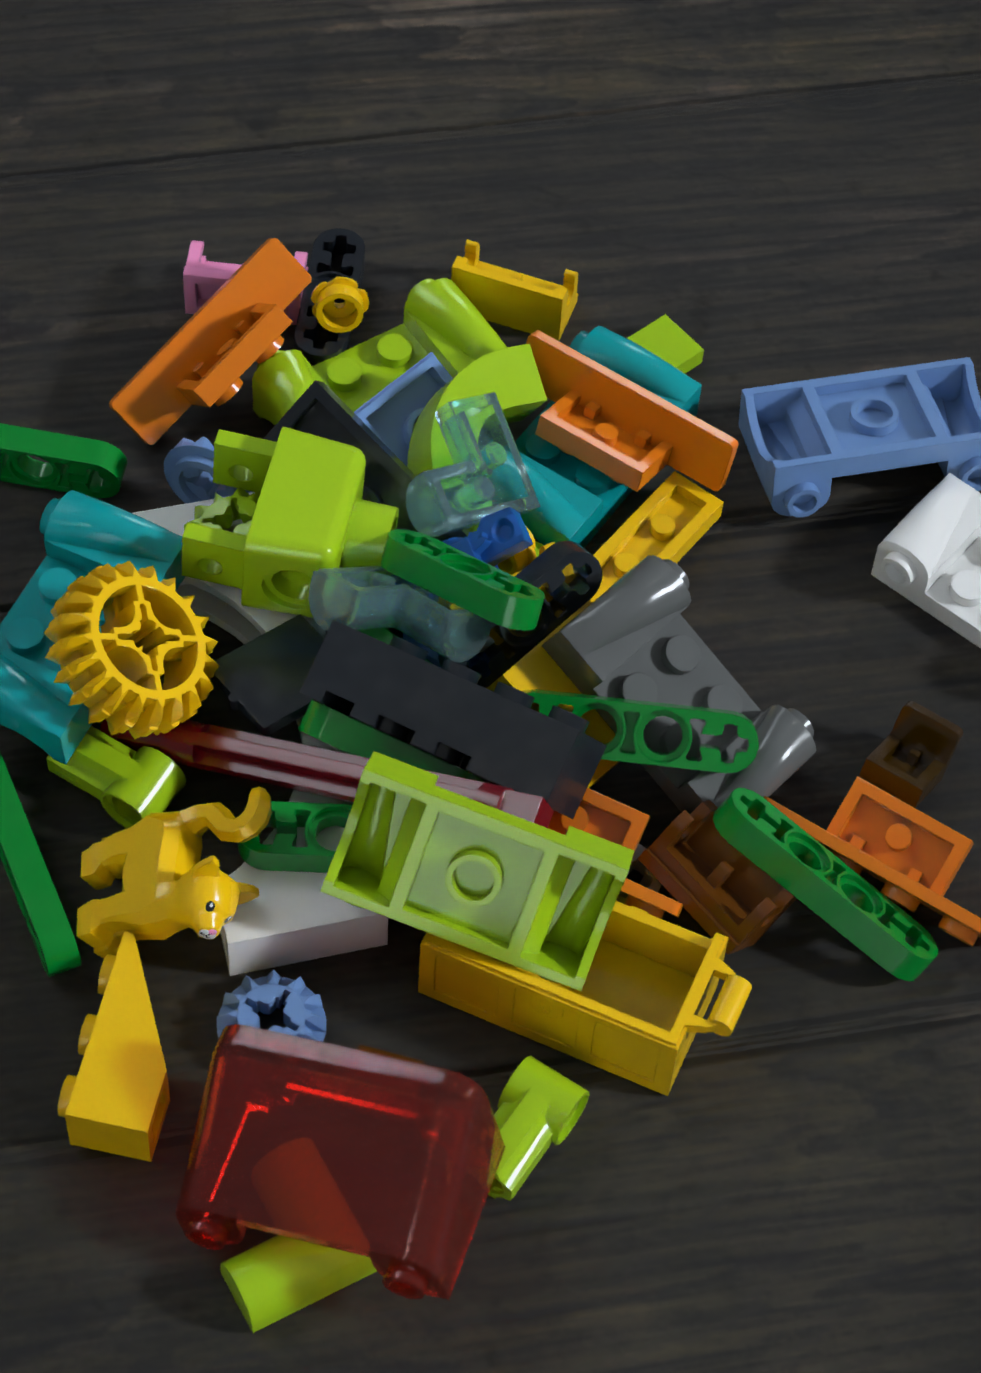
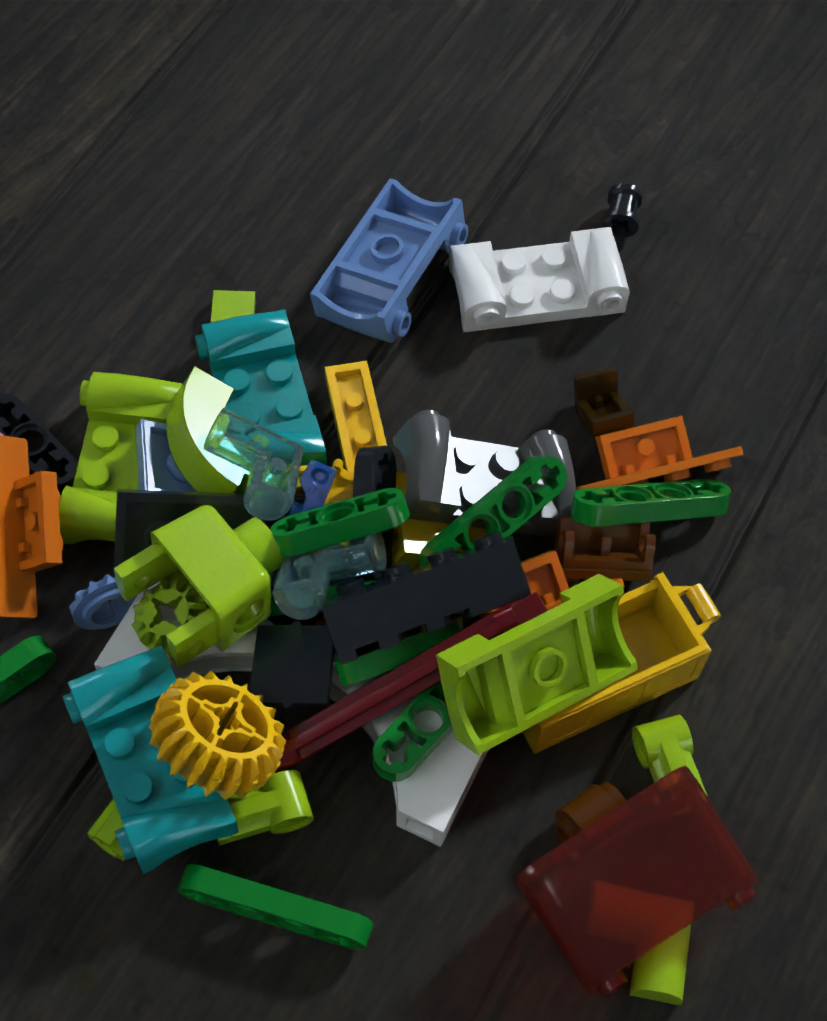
camera: 50 degrees left, 5 degrees up
yellow slope [58,931,170,1162] -> none
yellow animal [76,787,272,958] -> none
medium blue gear [216,969,326,1075] -> none
yellow plate [311,277,369,333] -> none
yellow hinge [451,239,578,341] -> none
orange bracket [526,330,739,492] -> none

